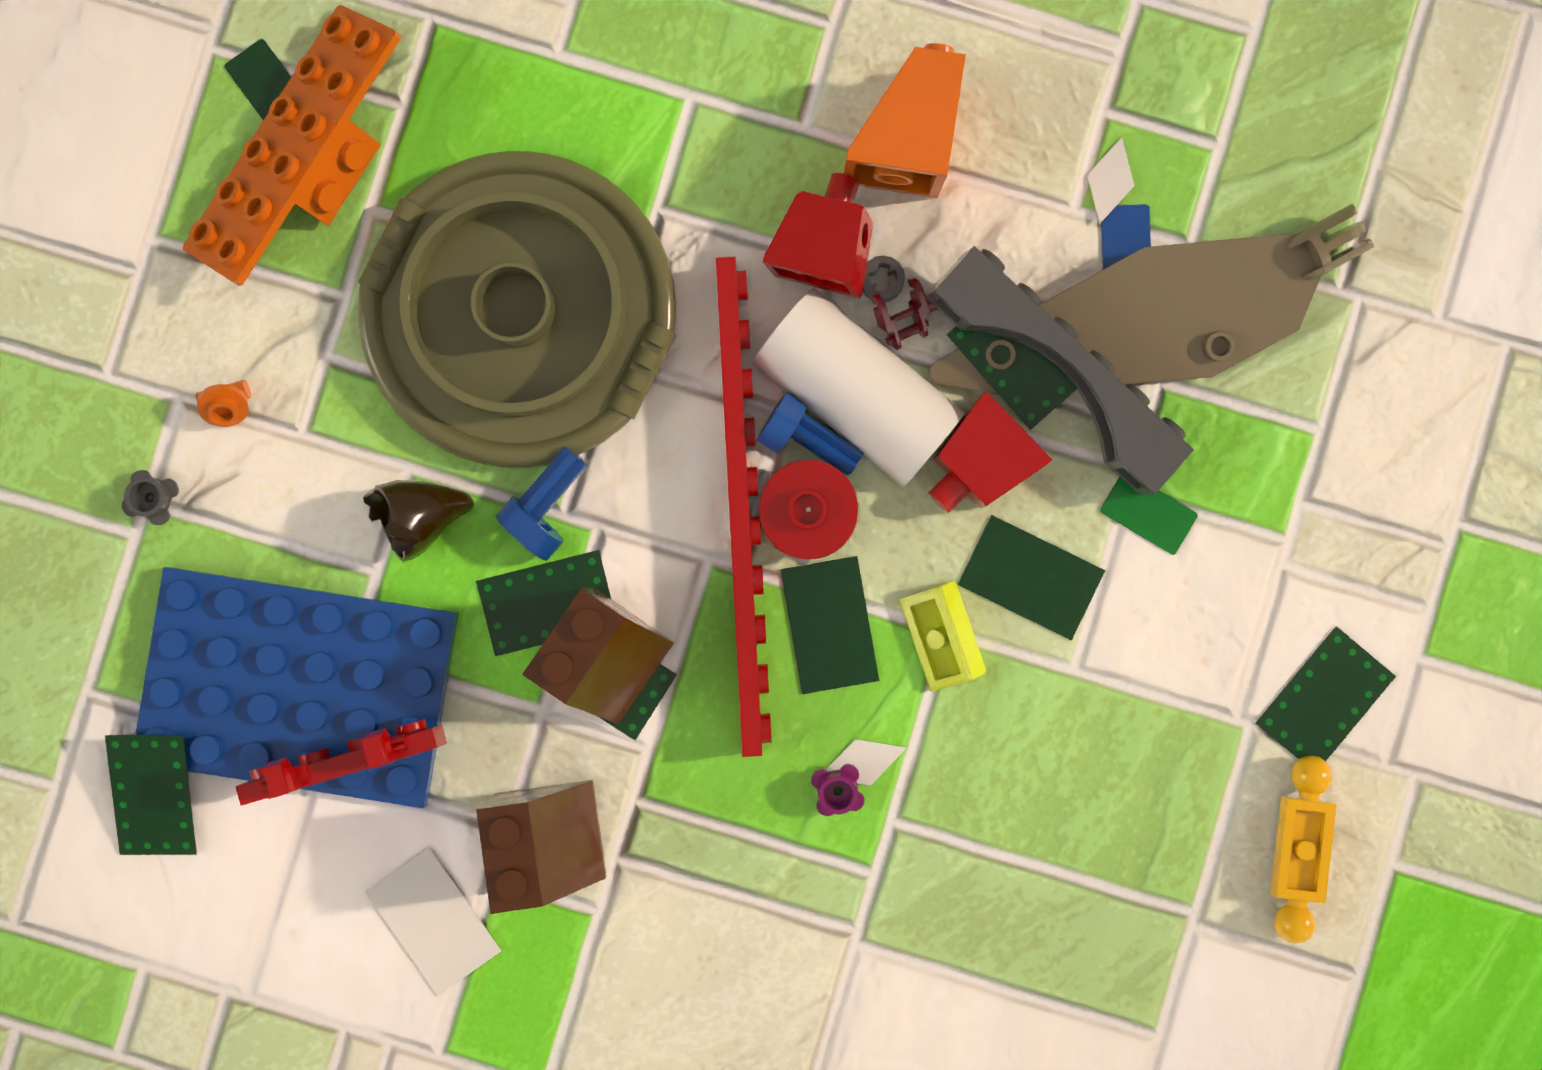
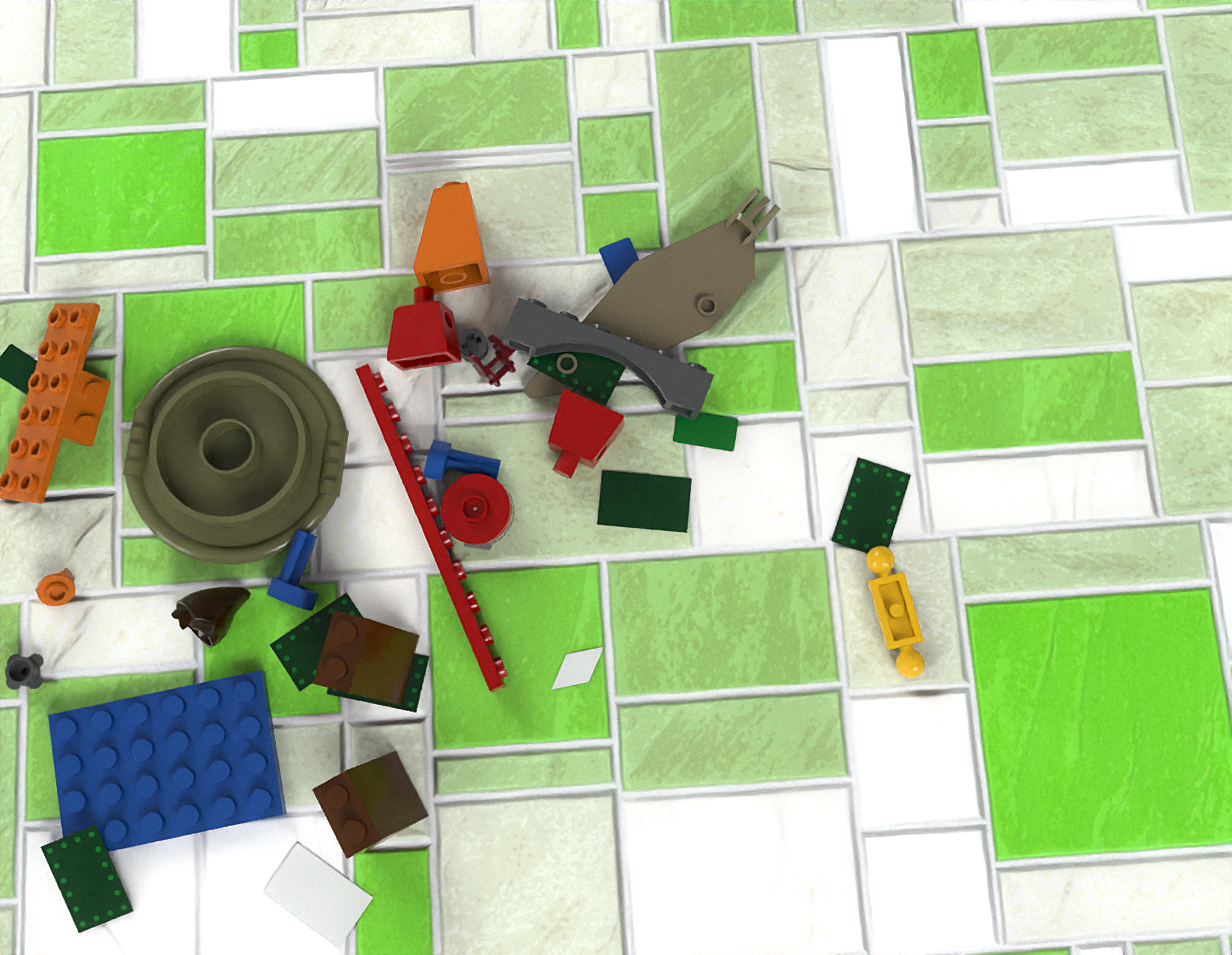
camera: 15 degrees left, 10 degrees down
red hinge [235,719,447,806] -> none
white brick [752,288,965,488] -> none
dark green sticker [781,556,879,694] -> none
magenta plate [811,764,865,816] -> none
neon yellow slope [899,581,986,692] -> none
white sticker [1087,137,1135,224] -> none

